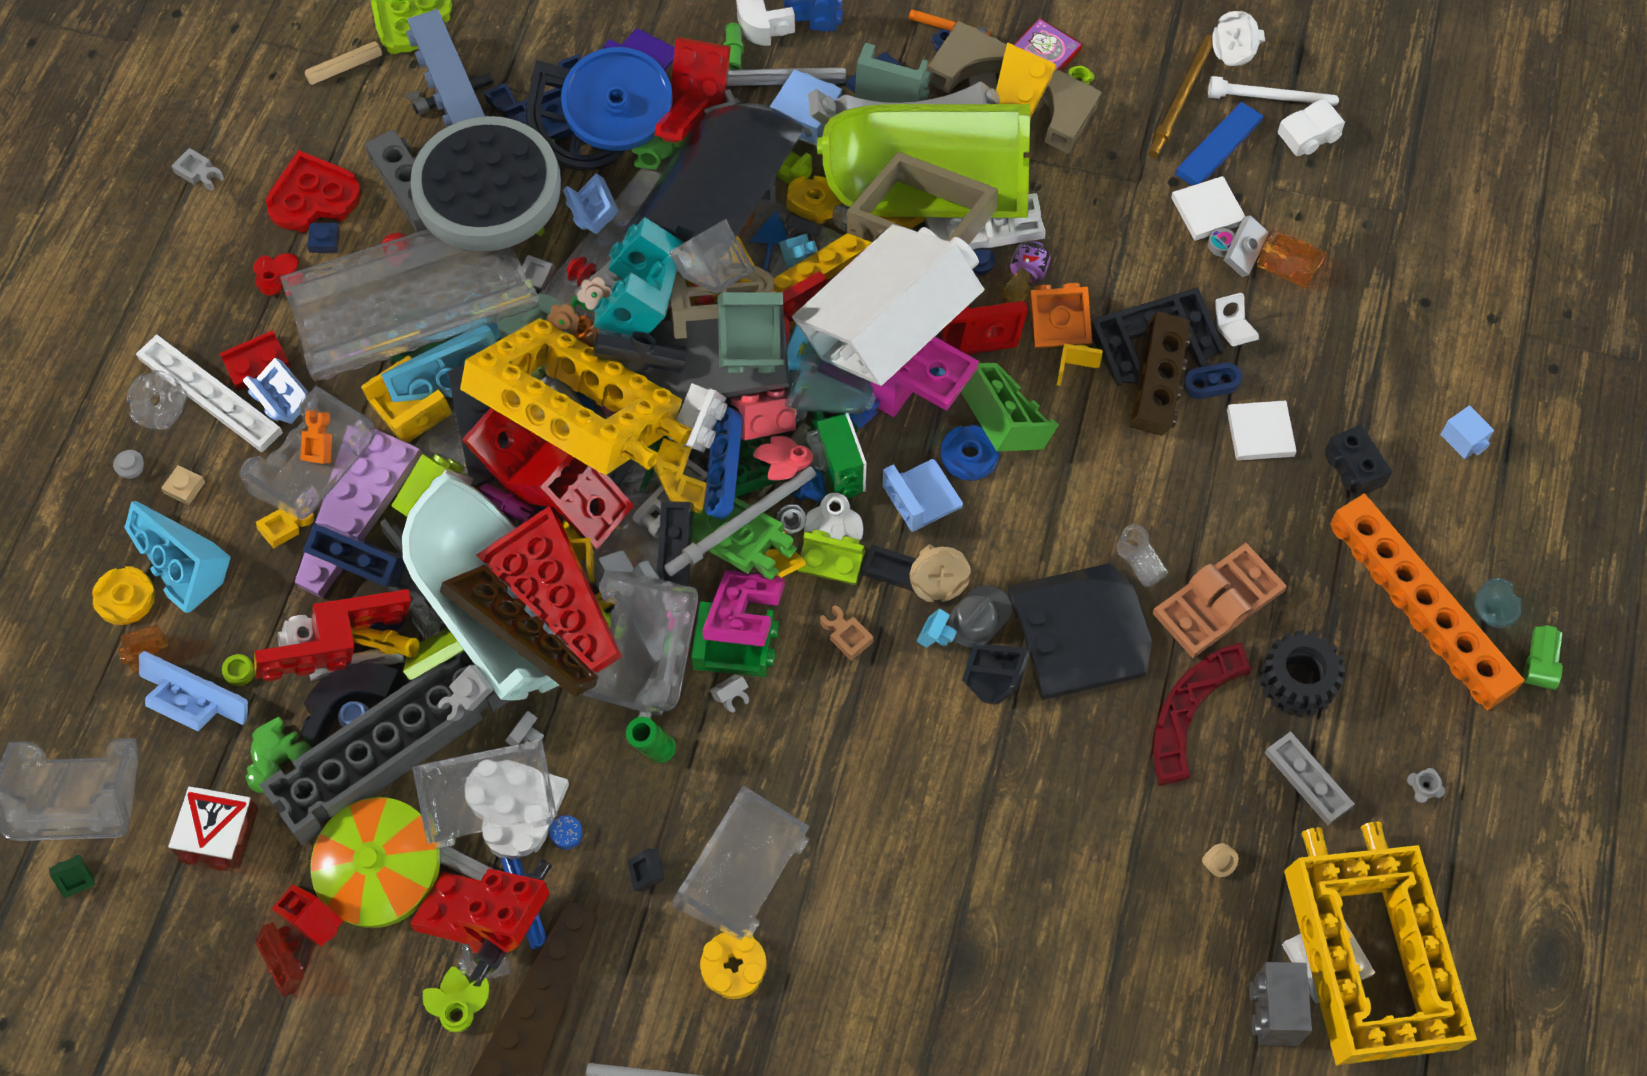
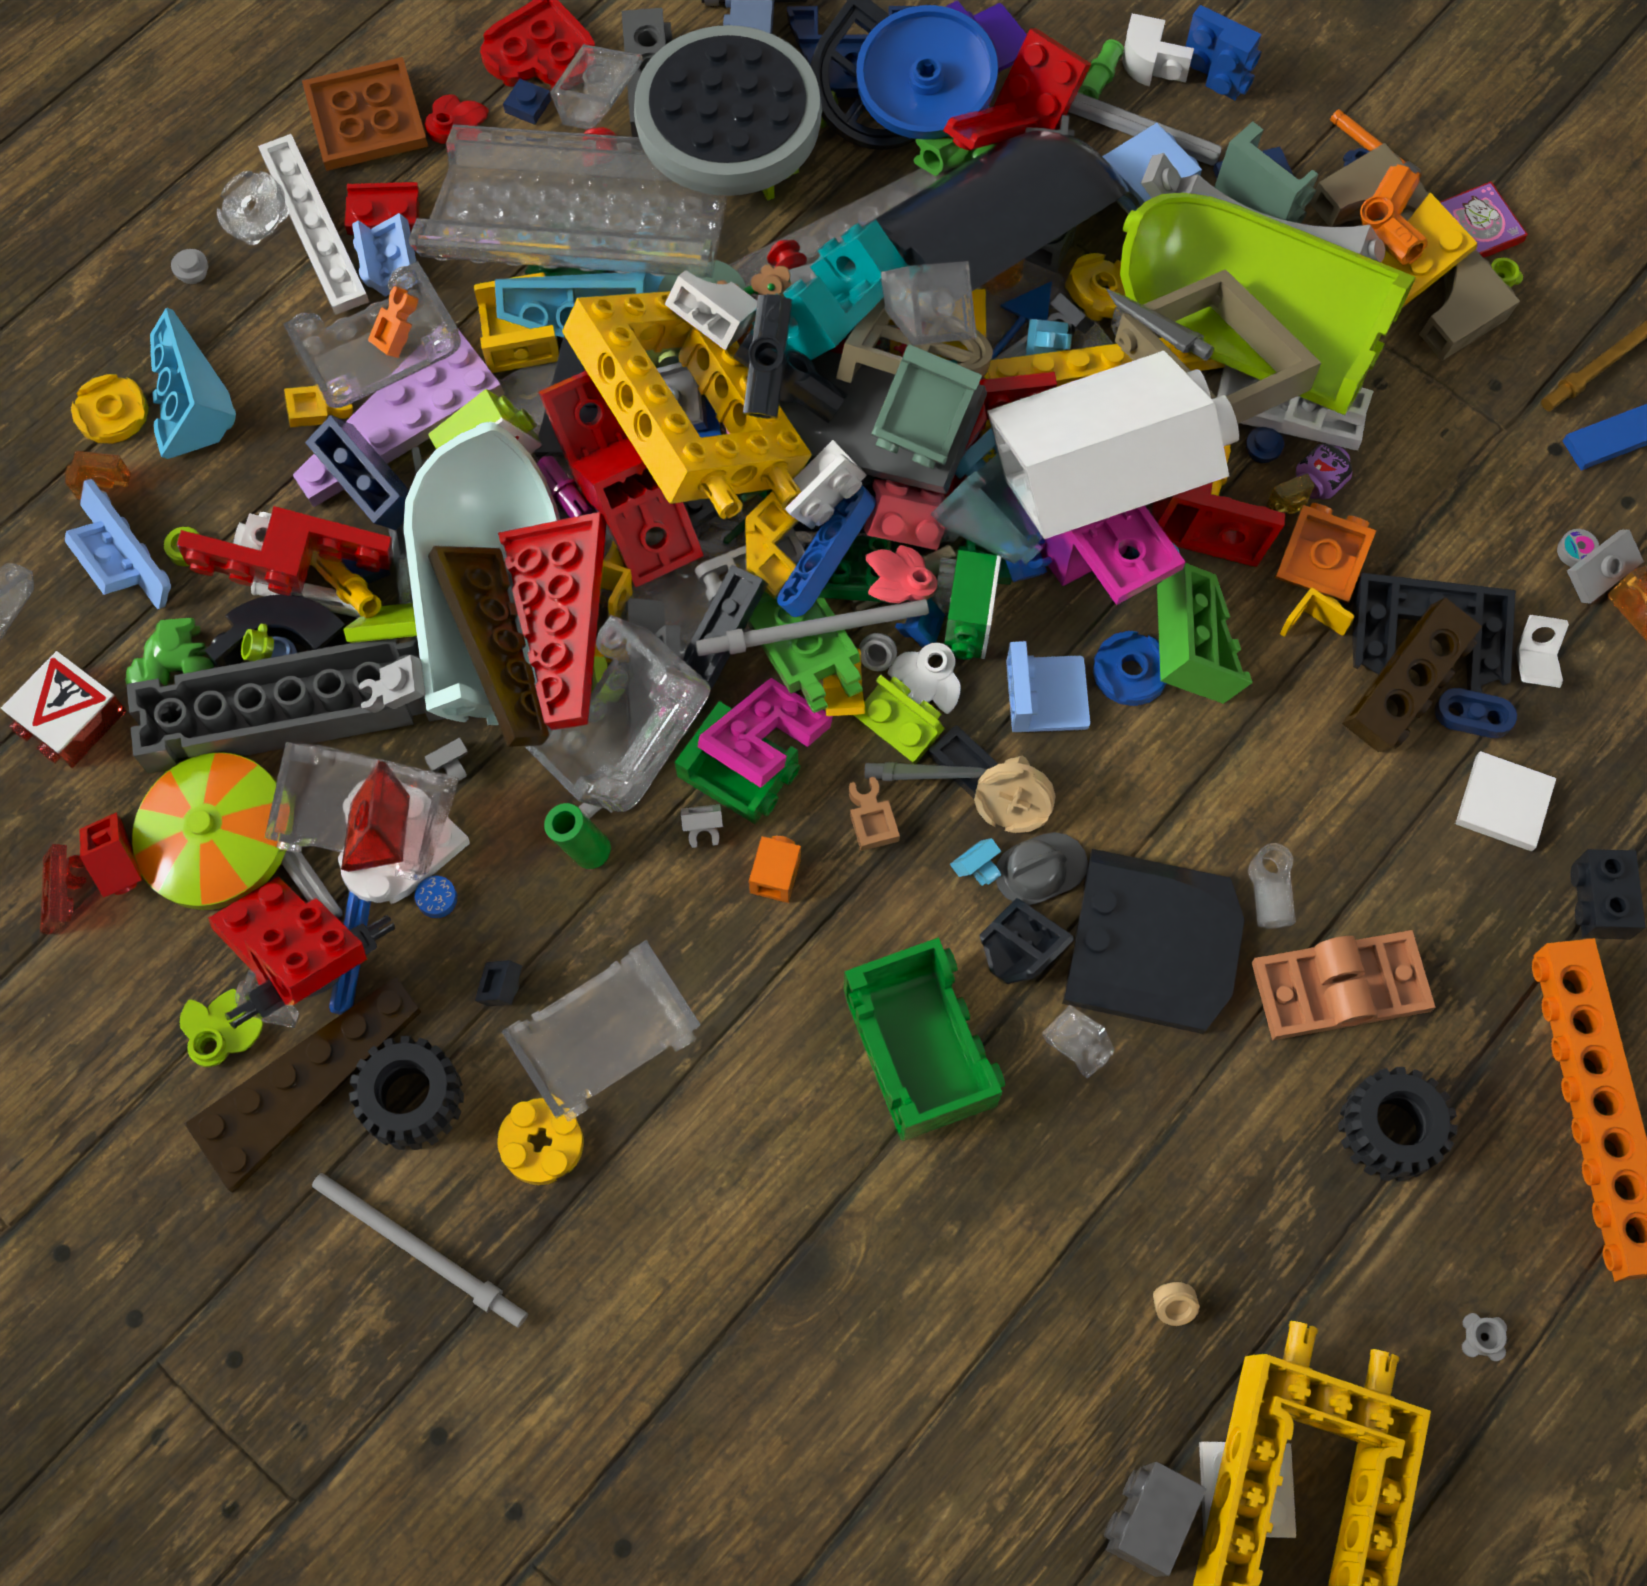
camera: 25 degrees right, 5 degrees up
tan plate [161,465,205,505] -> none
light grey plate [512,255,555,300] -> none
light blue bracket [563,174,619,234] -> none
lime bracket [777,151,812,184] -> none
dark red tile [1153,642,1252,786] -> none
white tile [1171,176,1245,241] -> none
light grey plate [1265,731,1355,826] -> none
none -> lime plate [241,623,274,661]
none -> dark orange plate [302,57,428,171]
none -> clear red slope [341,760,410,872]
none -> black tyre [349,1036,464,1150]
none -> clear slope [550,44,643,129]
none -> white arch [665,270,758,350]
none -> black piece [743,294,793,419]
none -> orange brick [749,835,801,903]
none -> green windscreen [844,937,1005,1141]
none -> dark grey bar [865,762,987,781]
none -> clear bracket [1042,1005,1114,1078]
none -> dark grey bar [1106,289,1214,361]
none -> orange piece [1360,164,1428,265]

